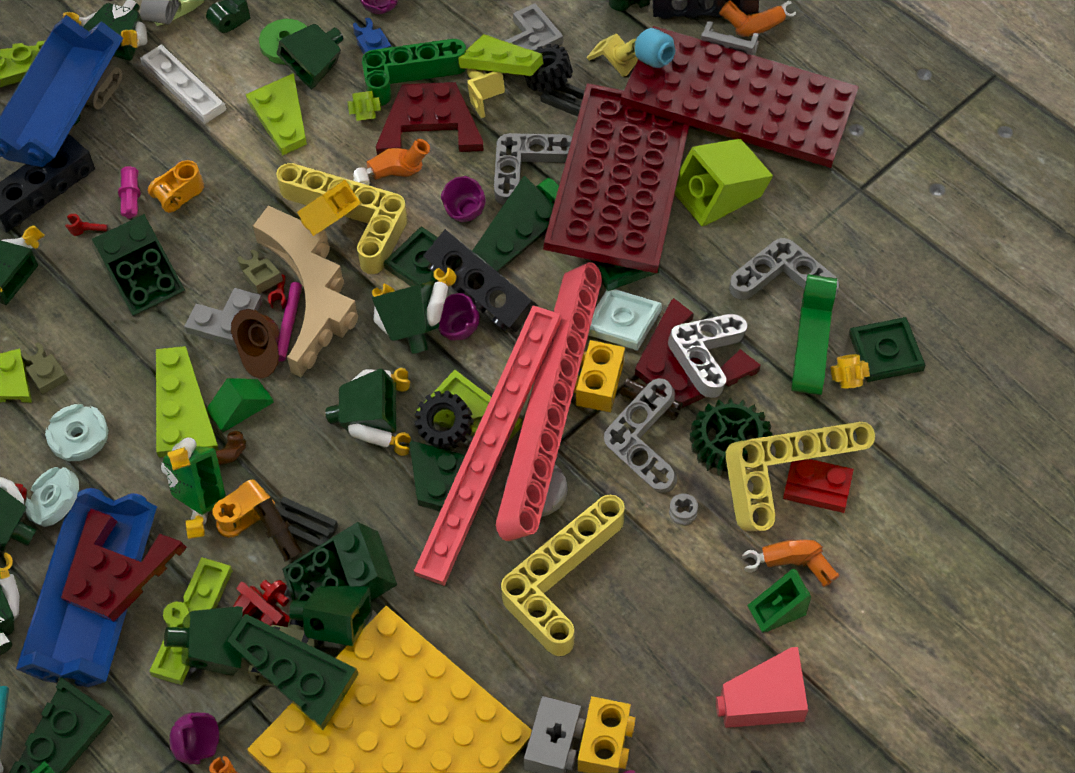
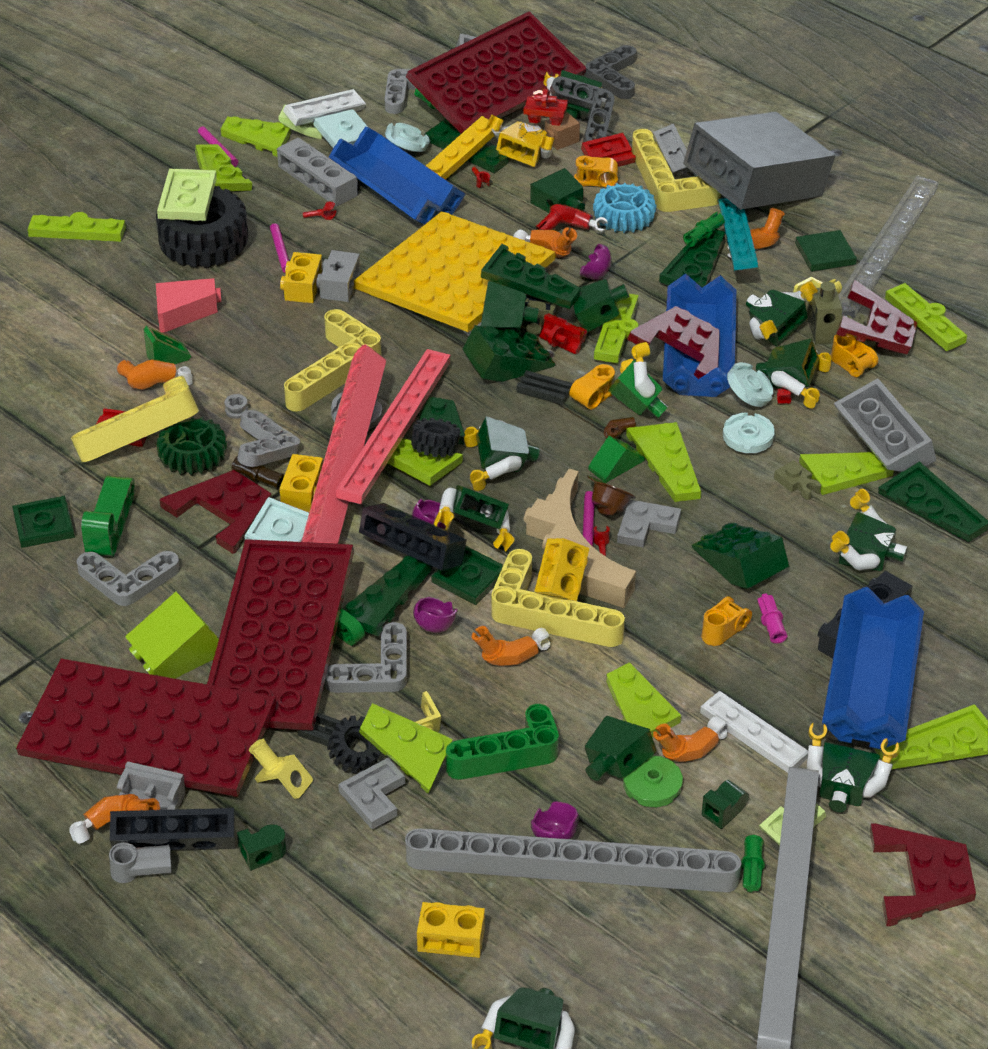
camera: 175 degrees right, 15 degrees down
red hand [65,213,108,236] -> none
olive plate [237,249,283,294] -> none
dark brown pin [253,497,303,562] -> none
lime gear [347,91,381,121] -> none
blue plate [353,18,391,54] -> none
dark red wing [376,82,484,155] -> none
medium azure head [635,28,675,68] -> none
light grey beam [668,314,747,398] -> none
yellow gear [830,354,870,388] -> none
none -> orange arm [653,716,727,762]

